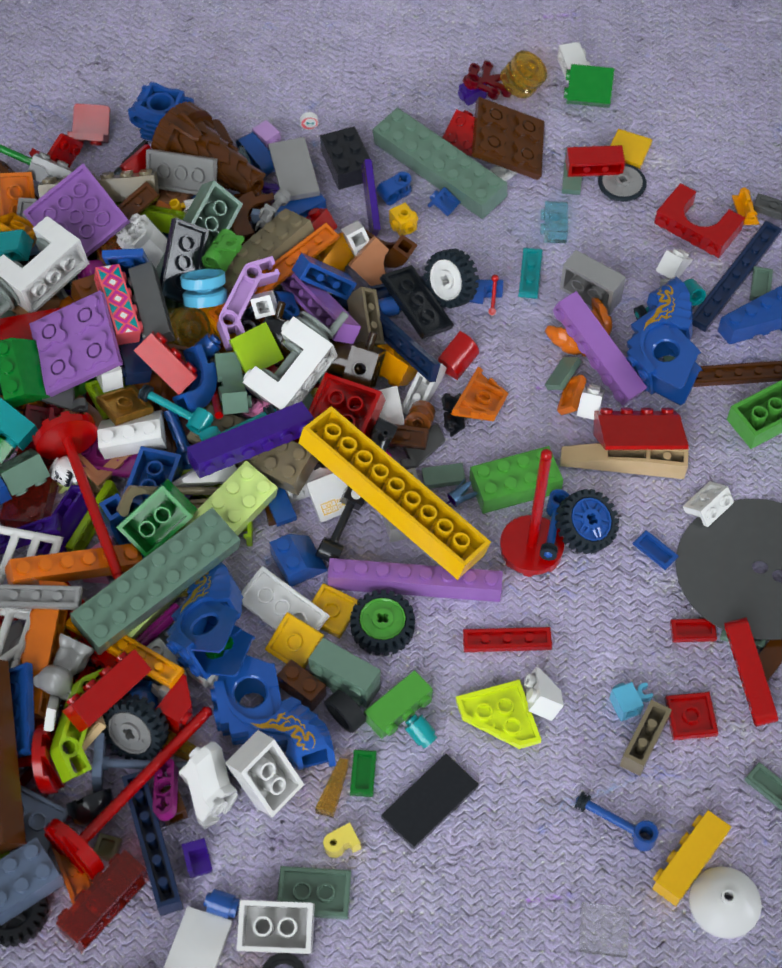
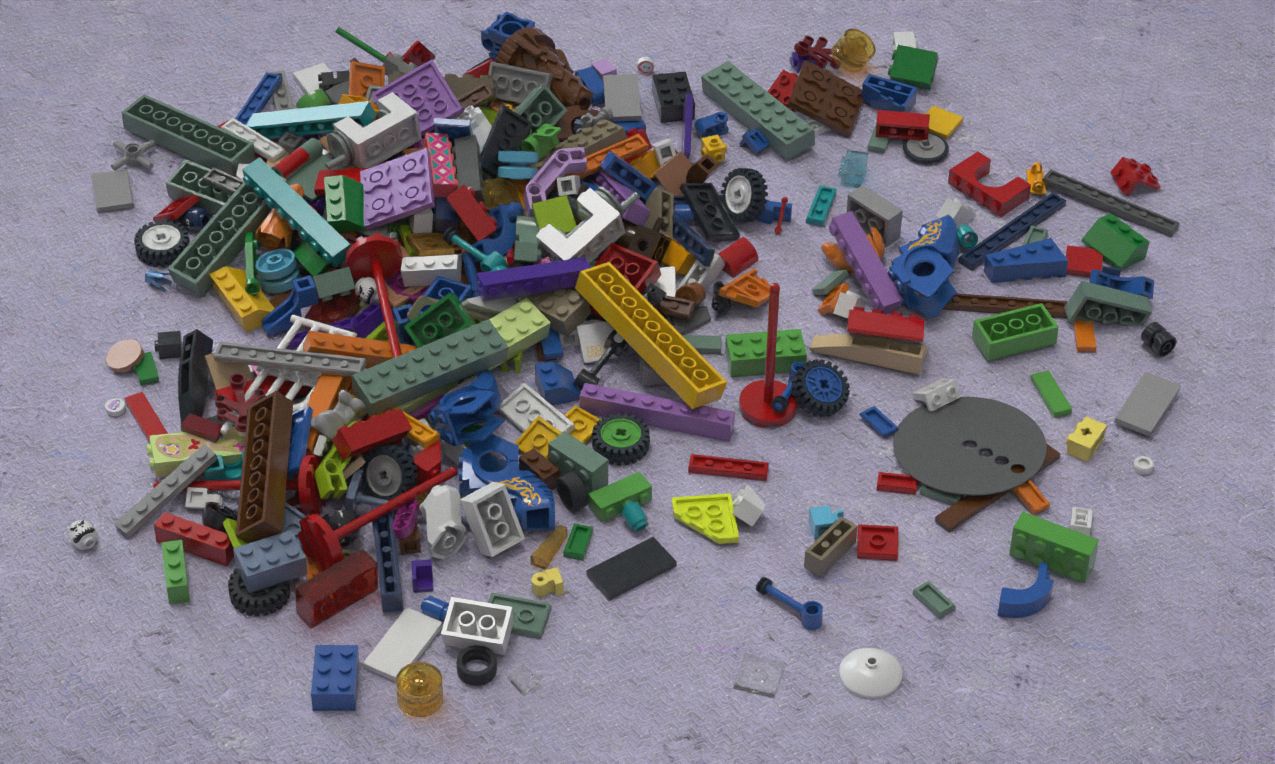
camera: 10 degrees right, 15 degrees down
bracket [67,103,110,146] -> none
flat silver piece [446,478,478,507] -> none
yellow brick [652,810,731,906] -> none
red beam [724,617,778,727] -> none
none -> blue wedge [862,74,917,113]

